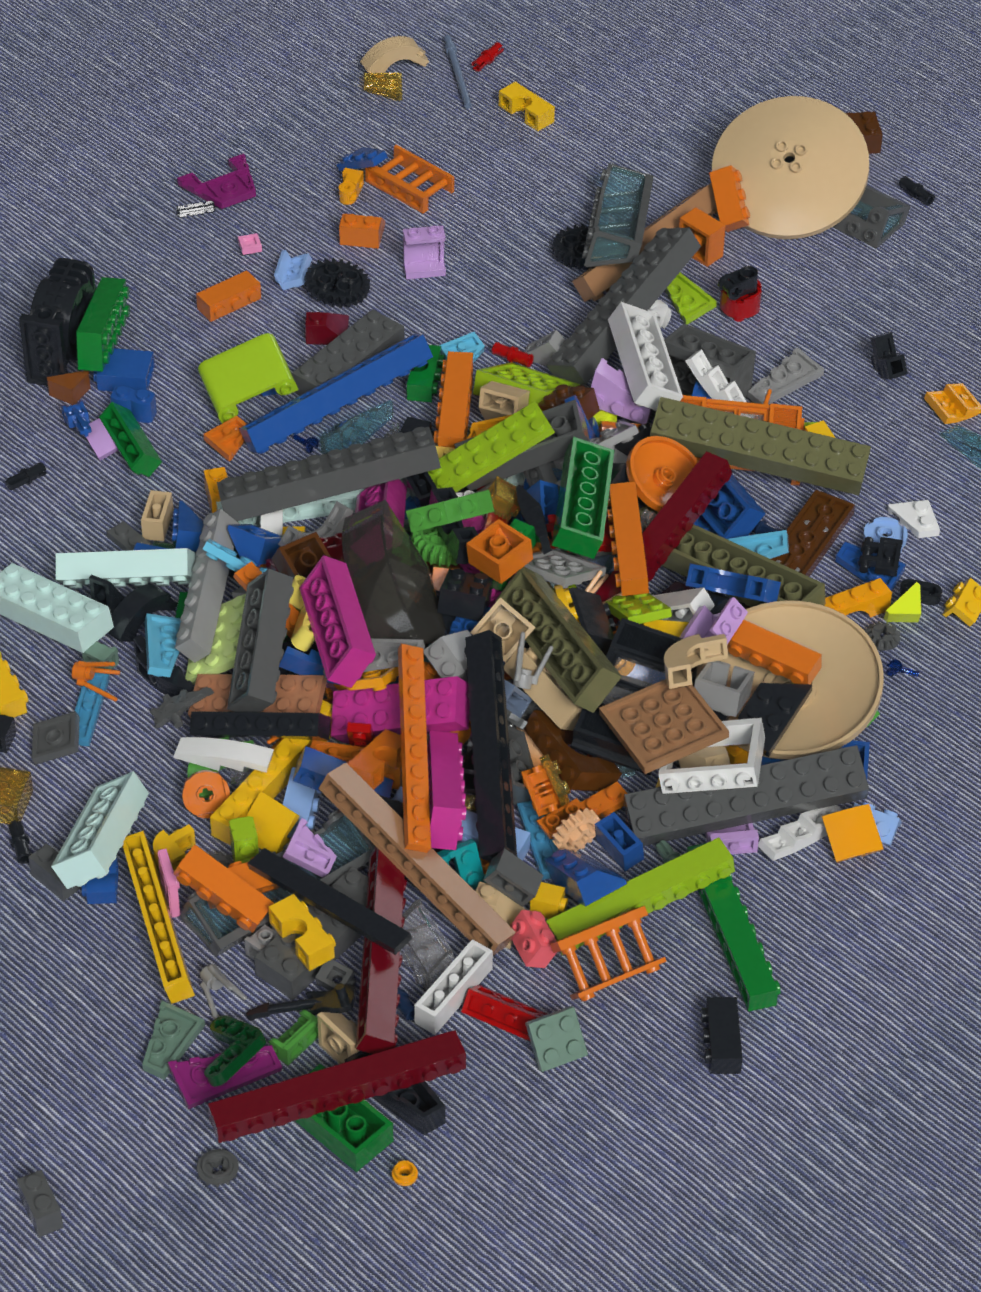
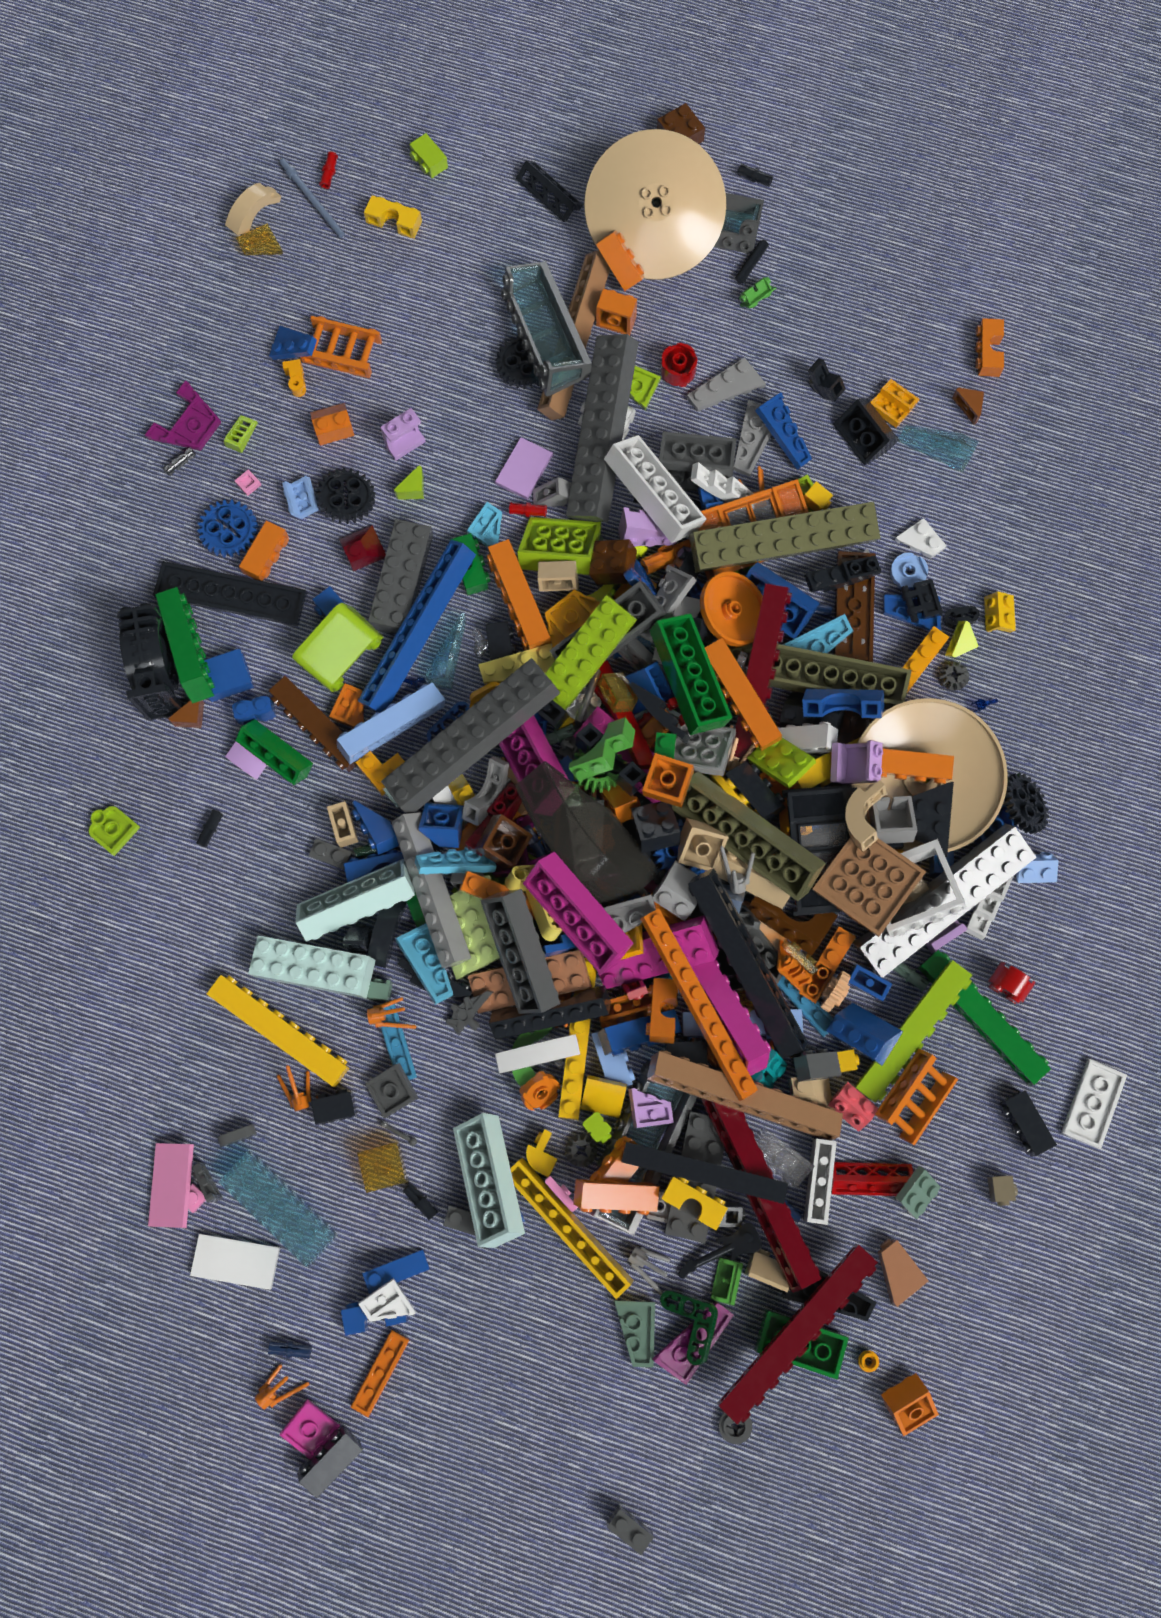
camera: 25 degrees left, 30 degrees up
blue connector [61,401,92,437] -> none
black piece [718,266,758,300] -> none
light orange slope [822,804,884,863] -> none
none -> black plate [153,561,307,627]
none -> blue gear [197,499,259,558]
none -> lime slope [223,415,258,453]
none -> reddish brown brick [269,676,362,772]
none -> light blue brick [337,682,445,764]
none -> dark grey hinge [380,1121,417,1146]
none -> lime slope [394,465,424,500]
none -> lime brick [409,133,448,179]
none -> lavender tile [495,438,553,500]
none -> black fence [516,160,583,222]
none -> light grey wing [687,357,766,412]
none -> black axle [735,240,769,284]
none -> bright green hinge [739,277,777,309]
none -> blue wing [755,392,812,470]
none -> black slope [804,555,882,593]
none -> black slope [833,398,899,465]
none -> nougat slope [878,1239,929,1307]
none -> orange slope [881,1373,939,1437]
none -> dark tan brick [987,1175,1018,1206]
none -> red brick [988,961,1036,1005]
none -> black gear [1003,773,1049,834]
none -> white tile [1061,1059,1127,1150]

